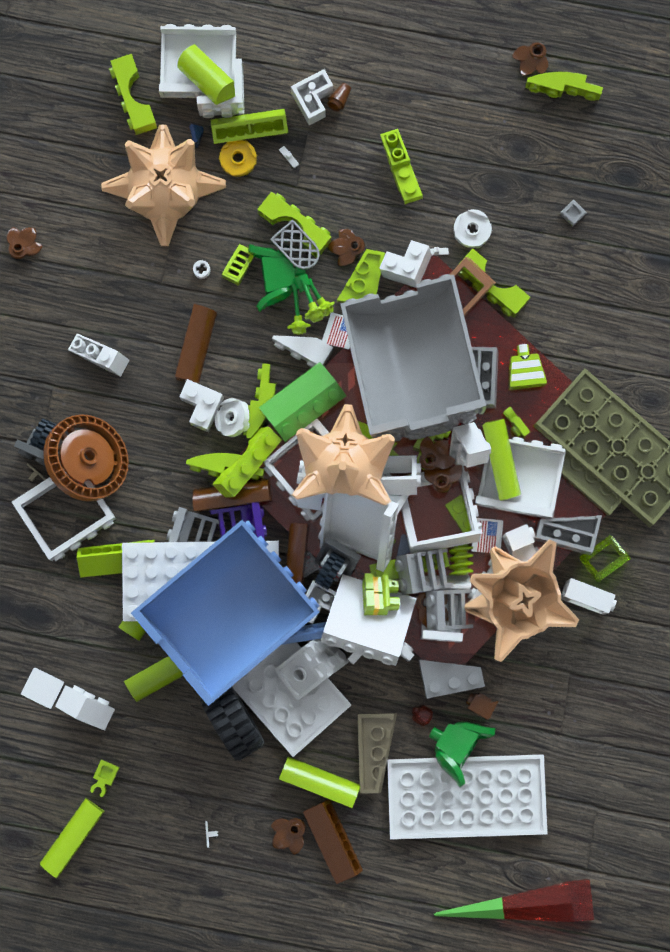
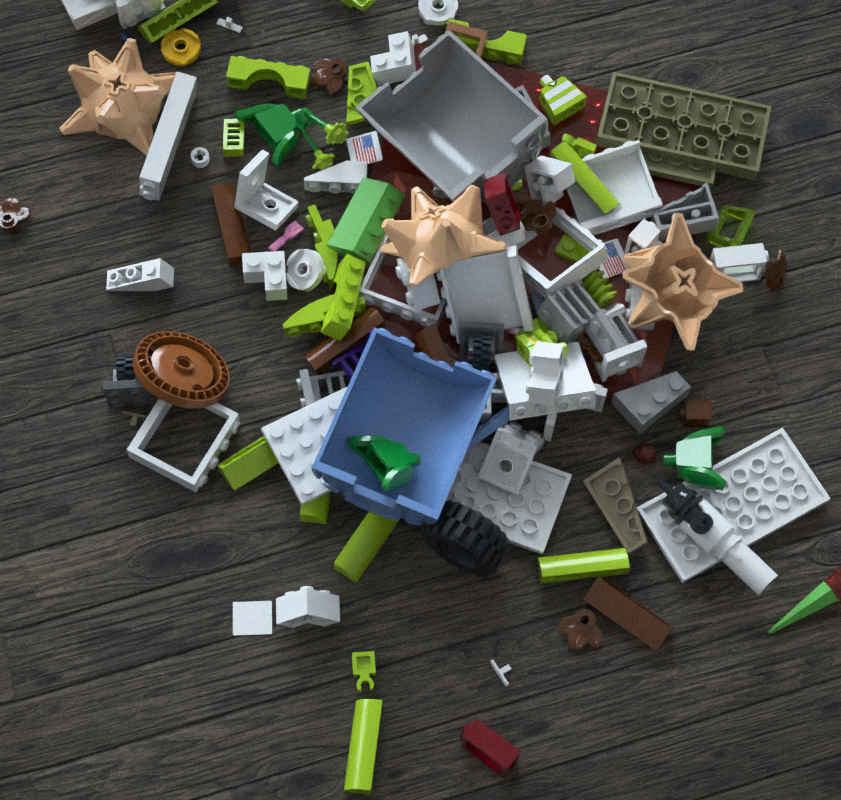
camera: 30 degrees left, 15 degrees down
lime arch [109,54,157,135] -> none
light grey window [270,219,320,270] -> none
none -> white brick [139,72,197,201]
none -> white bracket [234,150,299,231]
none -> bright pink piece [268,221,304,252]
none -> green torso [348,435,421,492]
none -> dark red window [460,718,521,779]
none -> dark red window [485,172,520,236]
none -> white brick [525,342,564,406]
none -> white piece [656,478,778,596]
none -> reddish brown plate [766,250,787,291]

